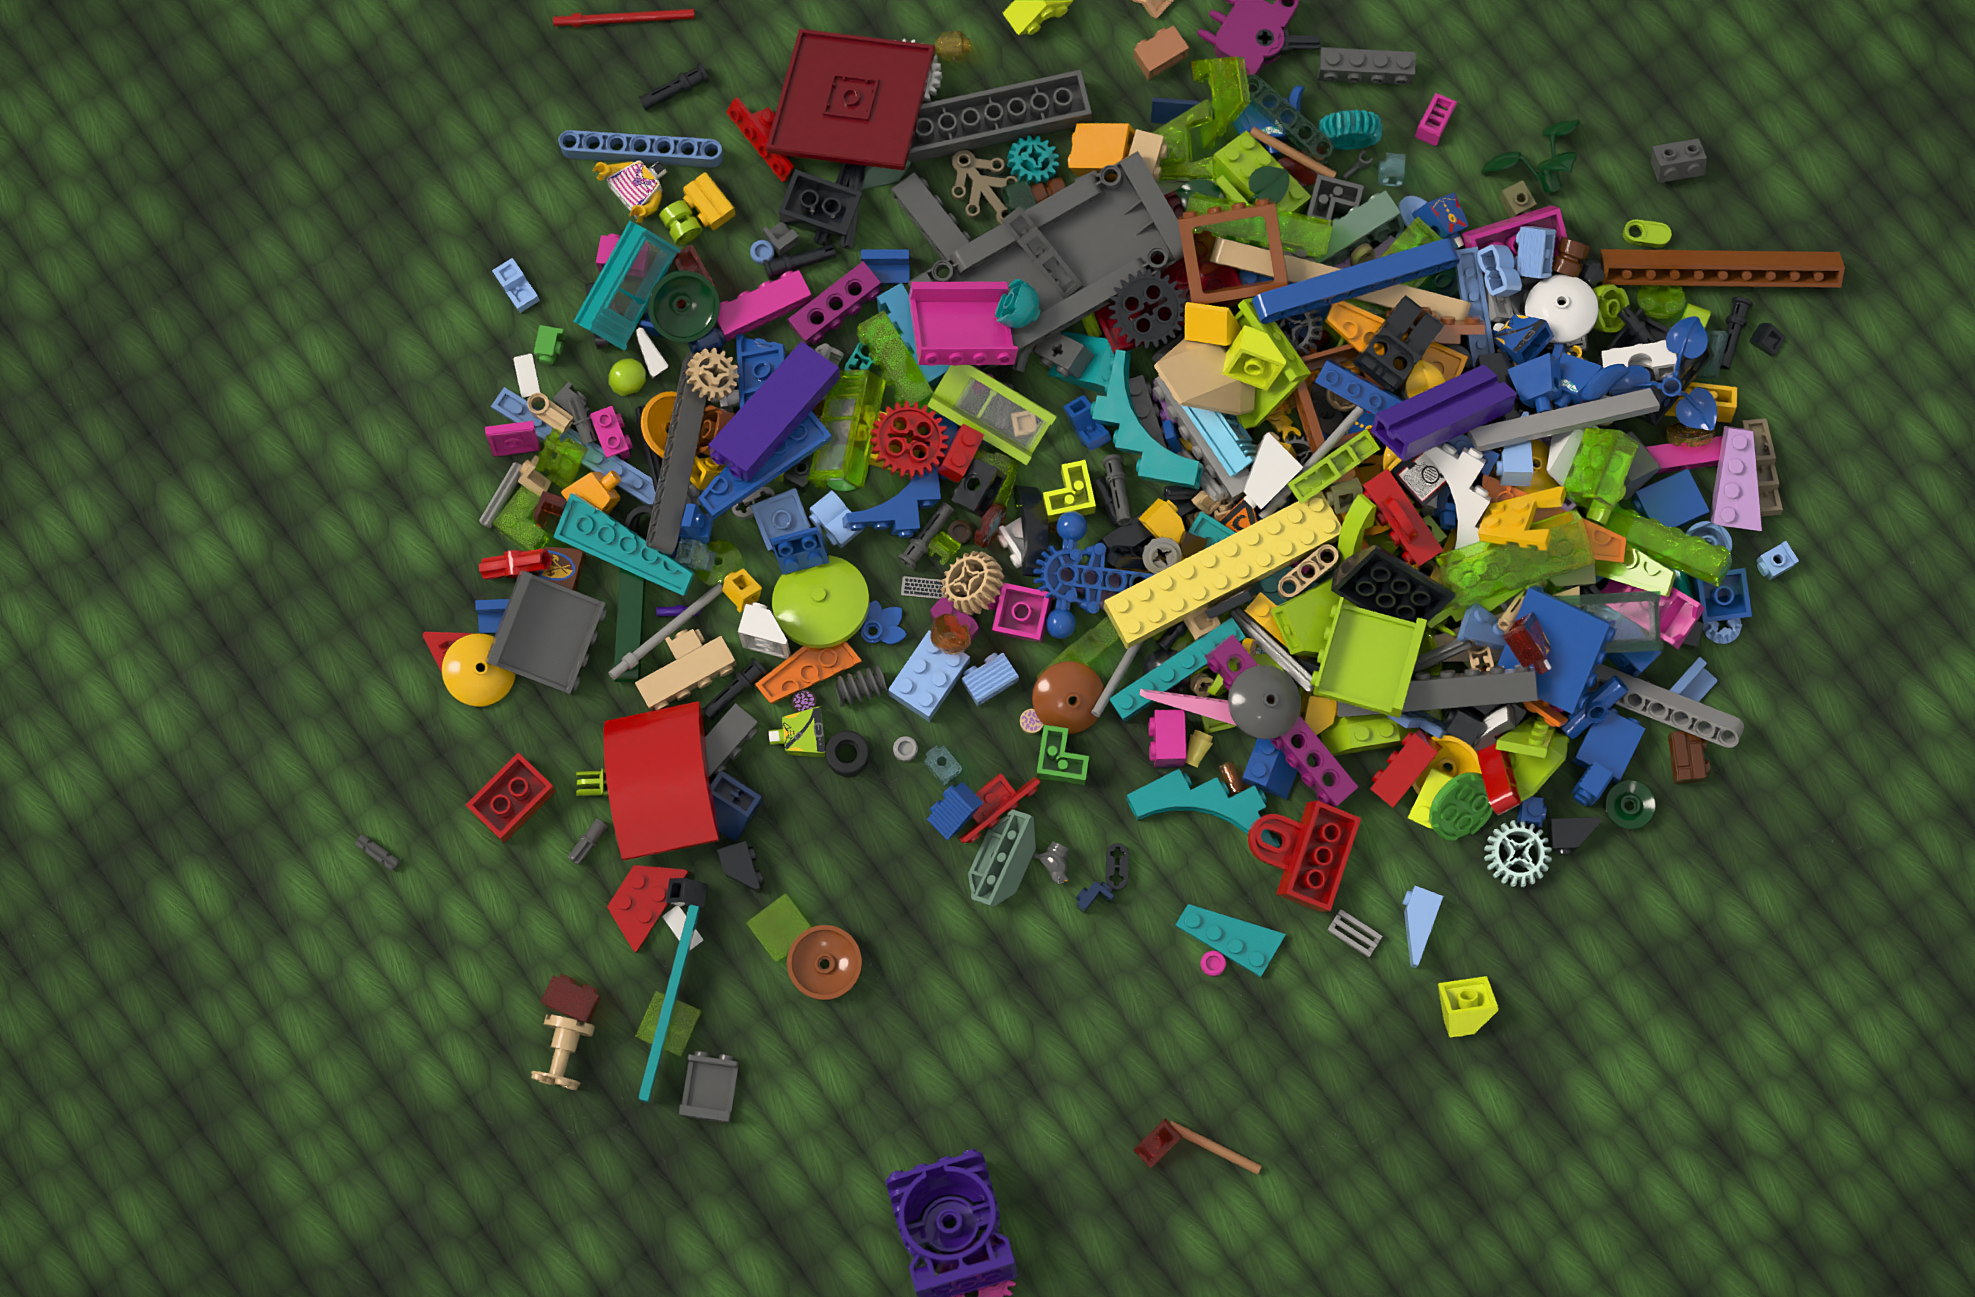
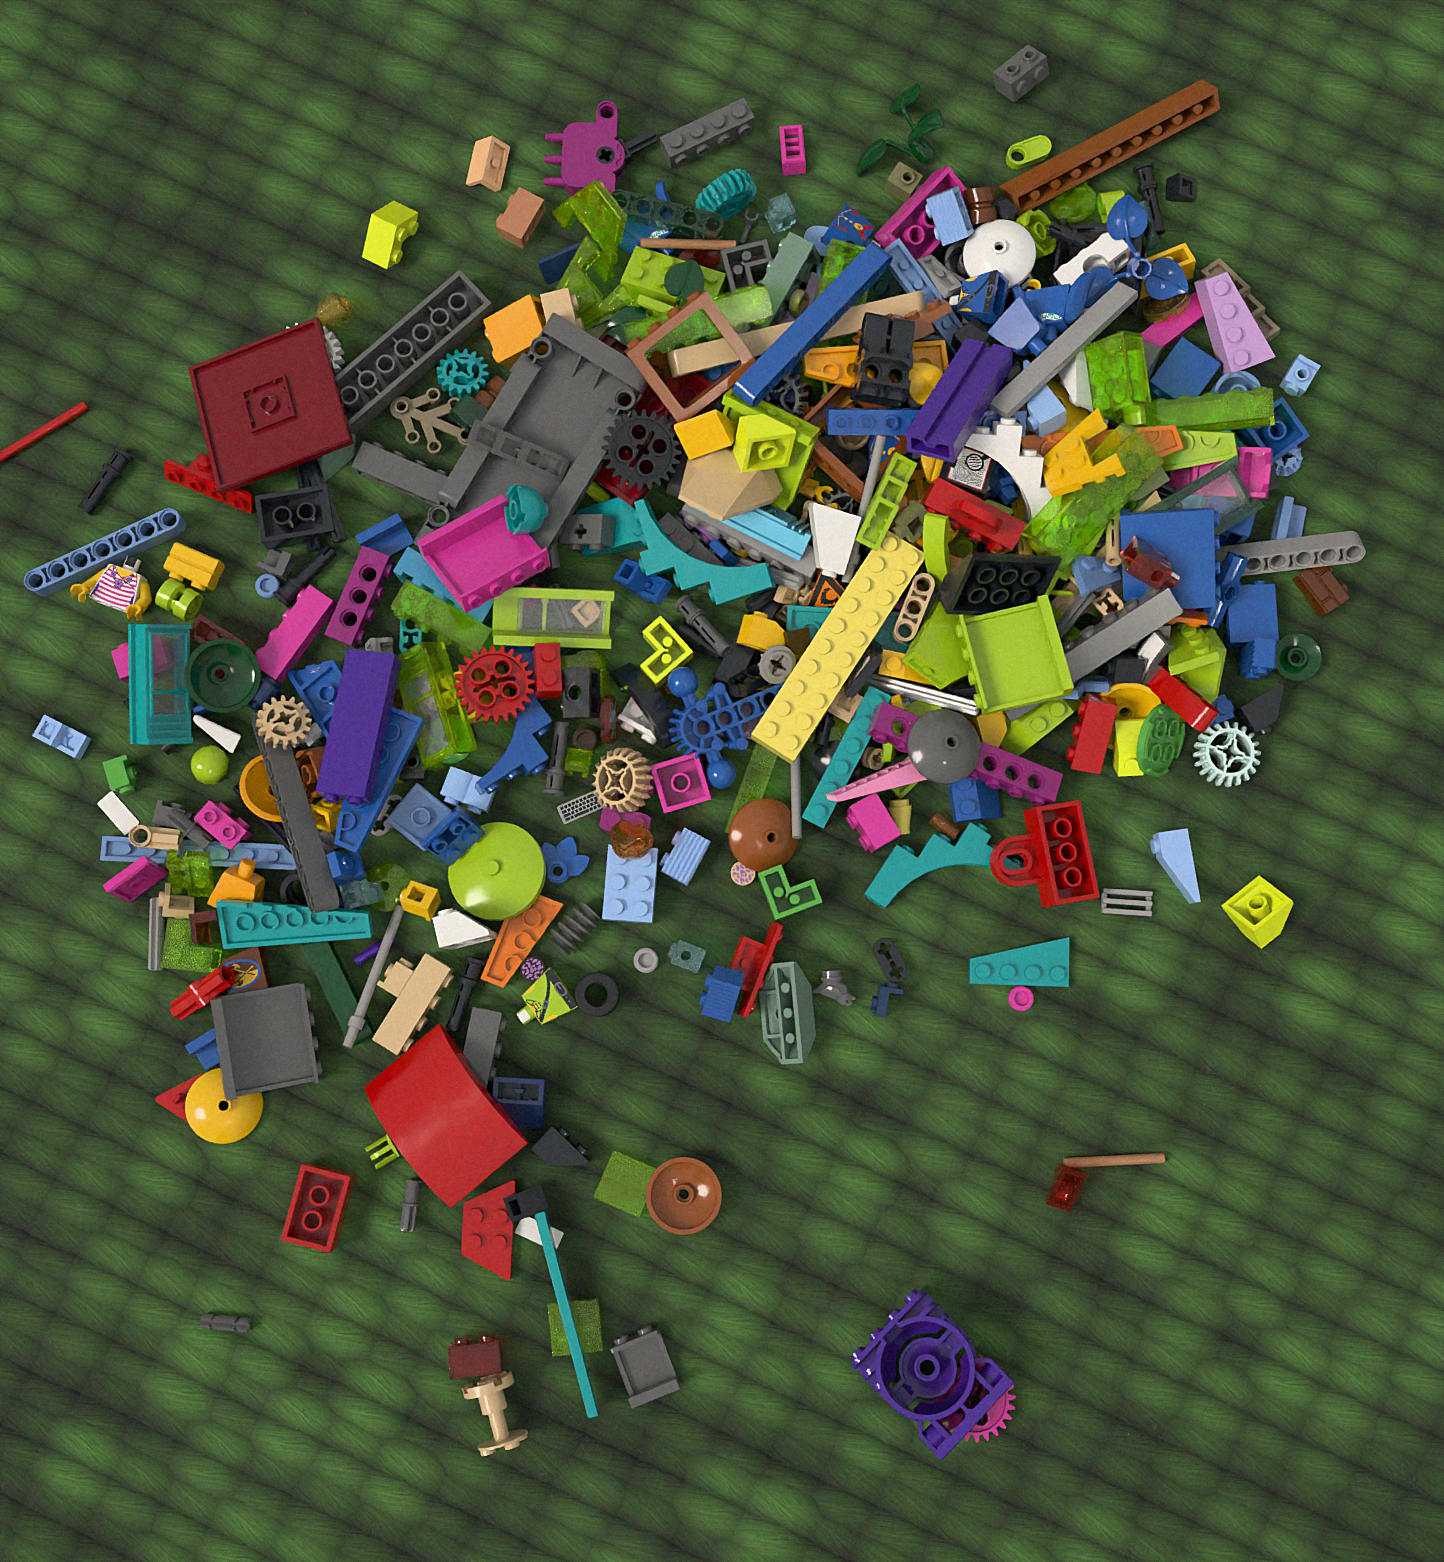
camera: 30 degrees left, 5 degrees up
light blue brick [1477,245,1522,297] -> none

